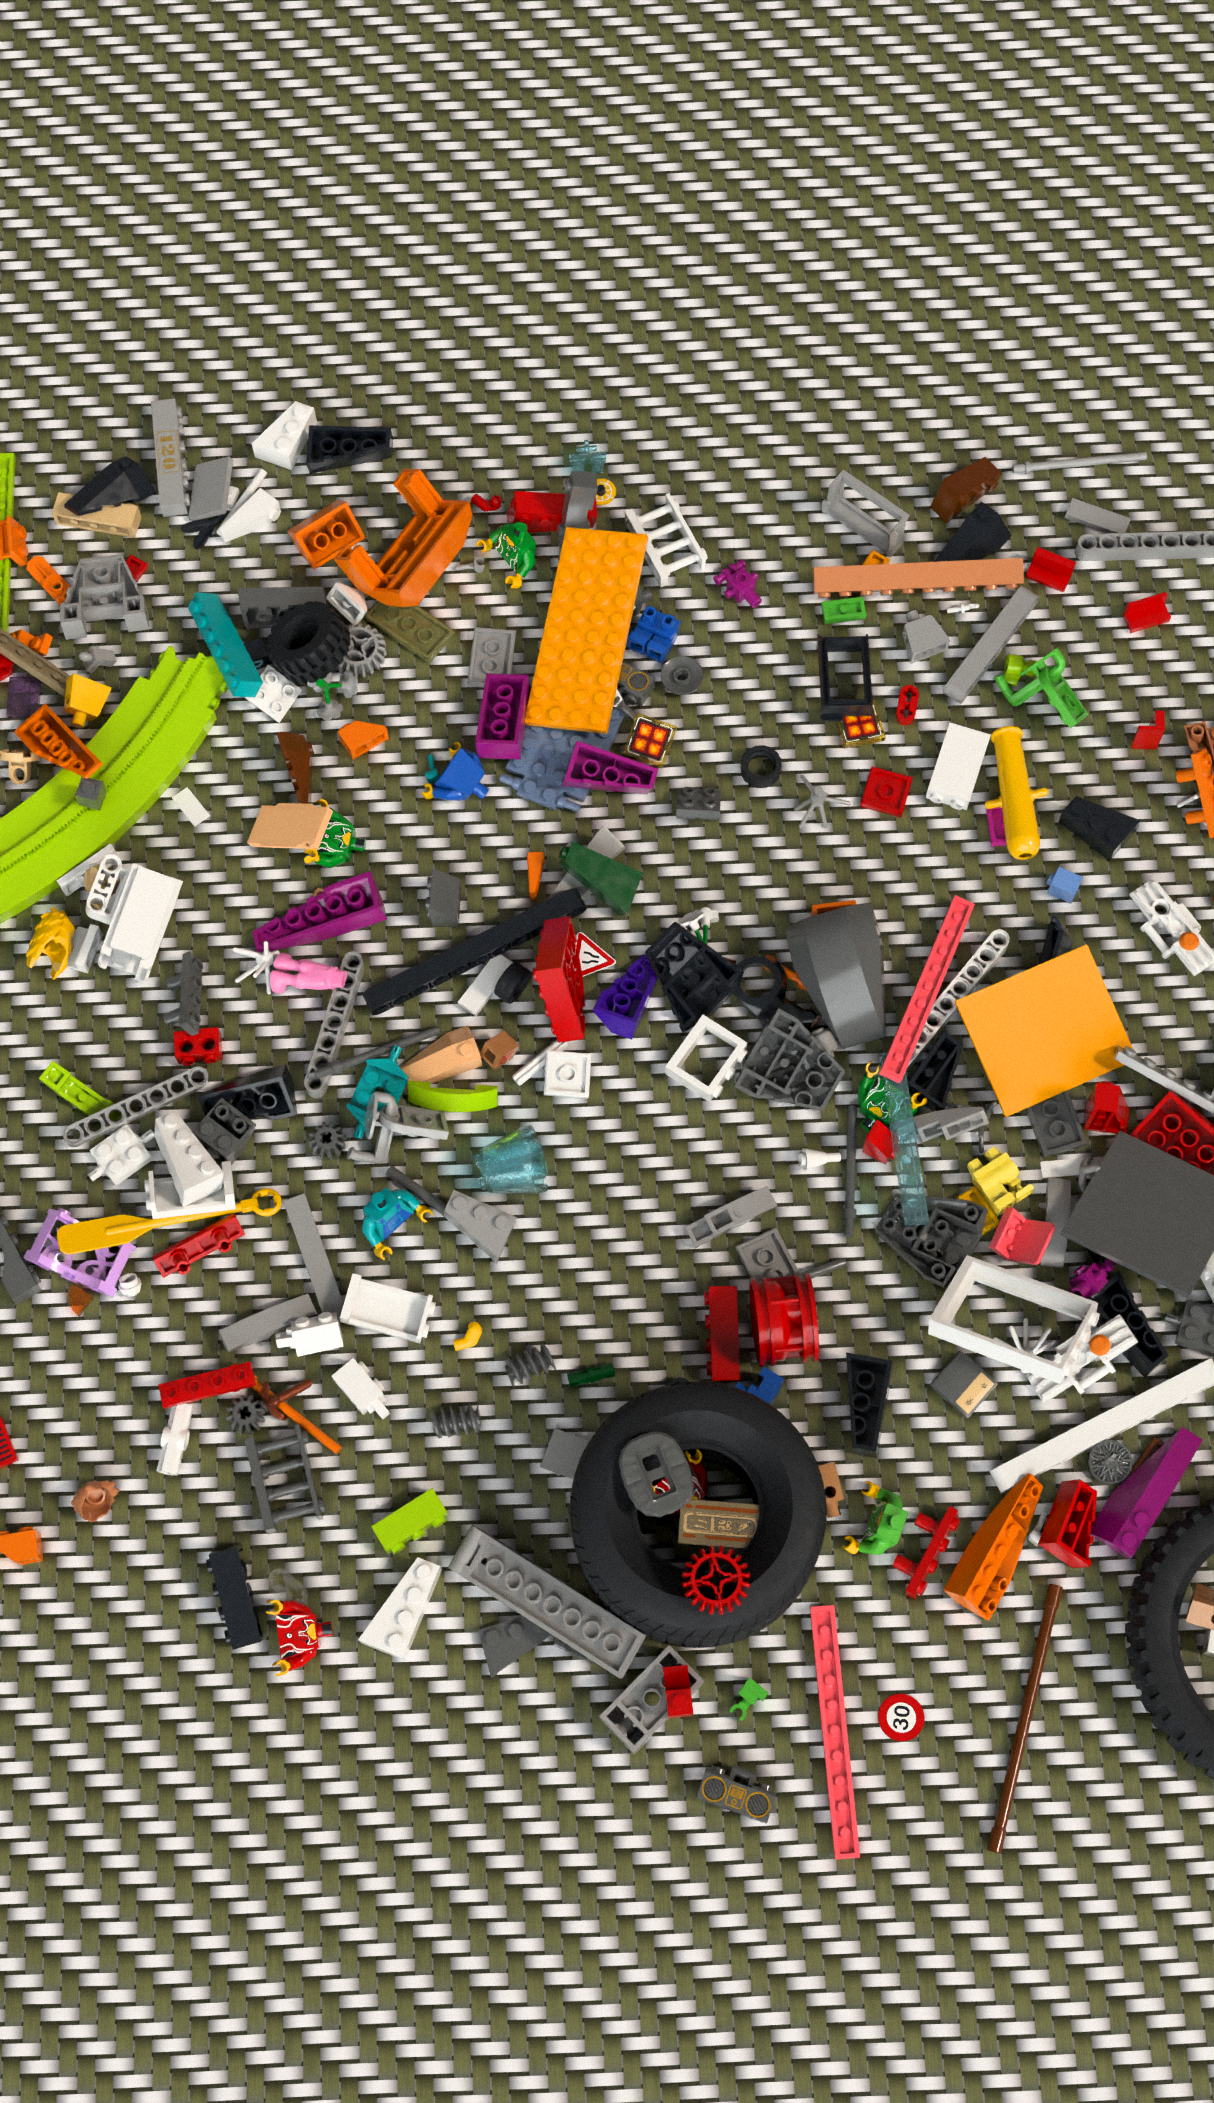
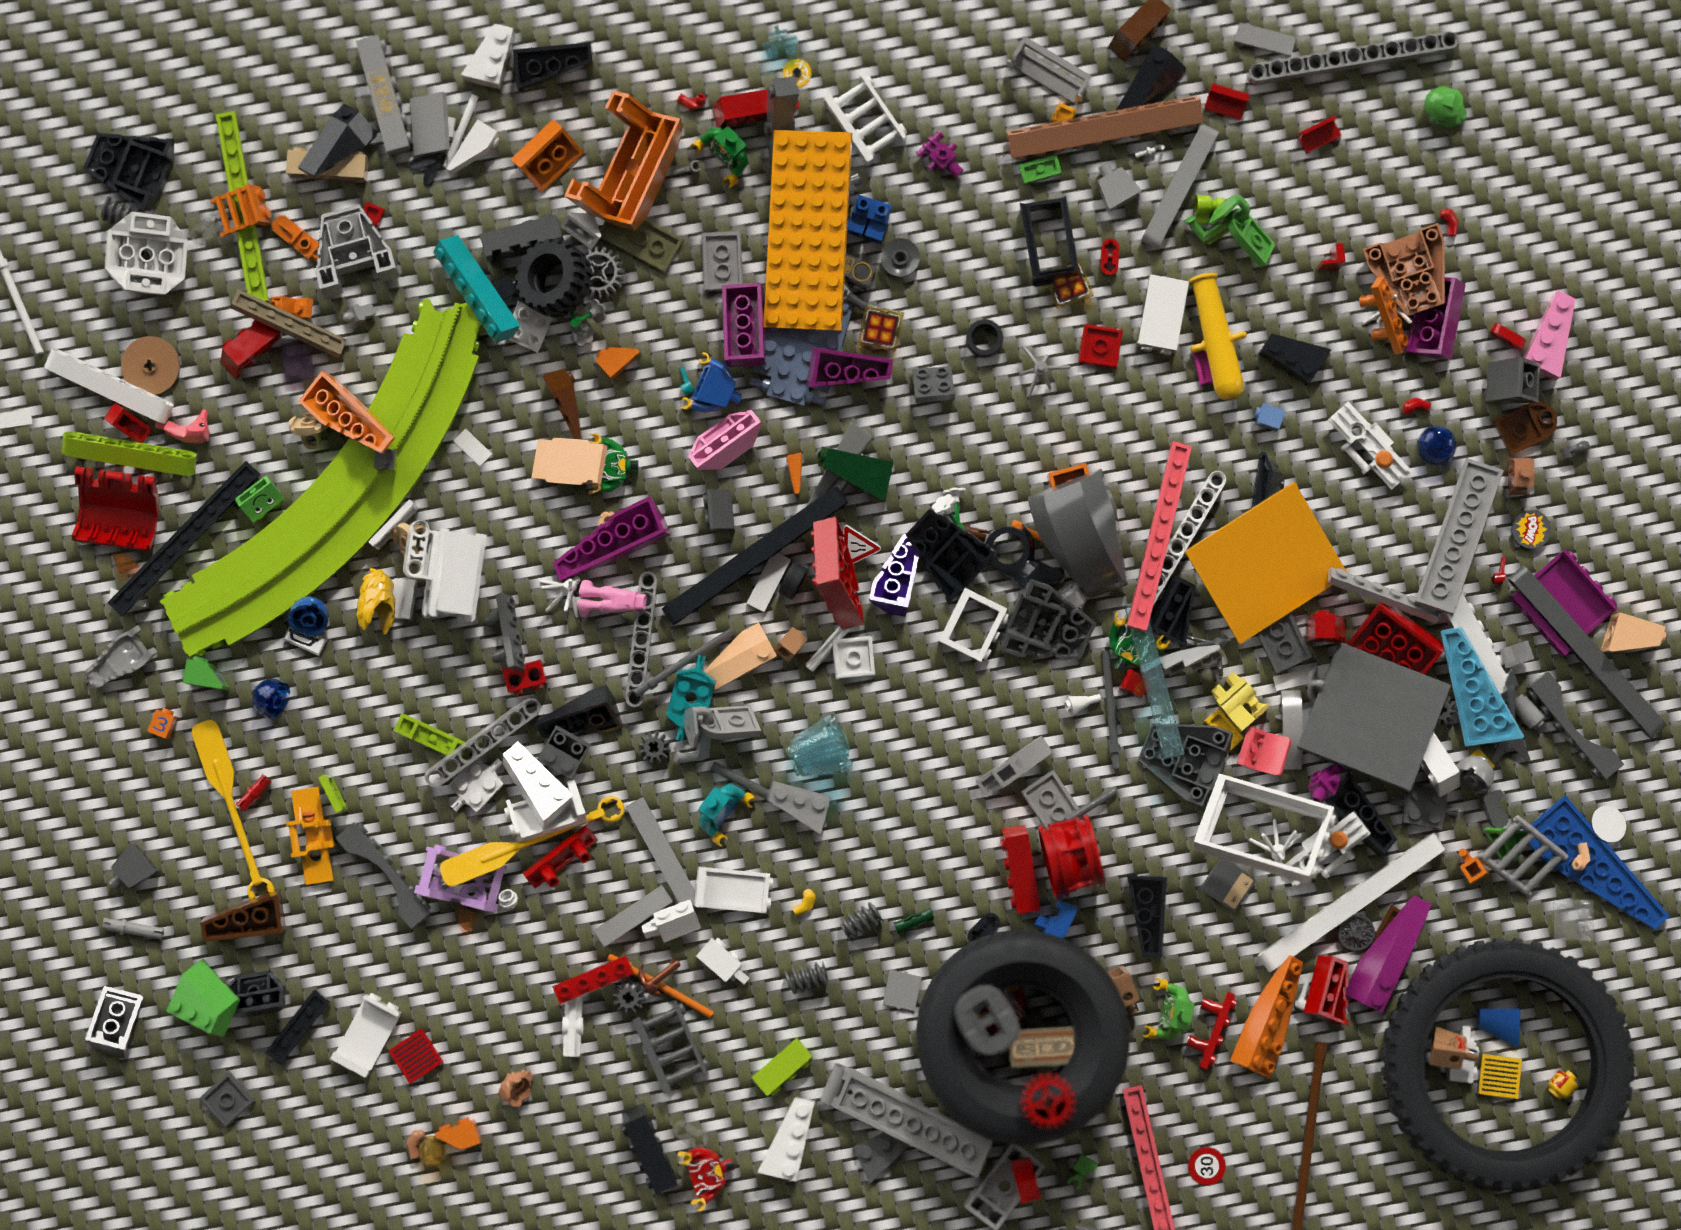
camera: 10 degrees left, 15 degrees up
yellow torso [64,673,111,728] -> none
lime slope [408,1081,498,1112] -> none
none -> bright pink wedge [688,410,762,470]

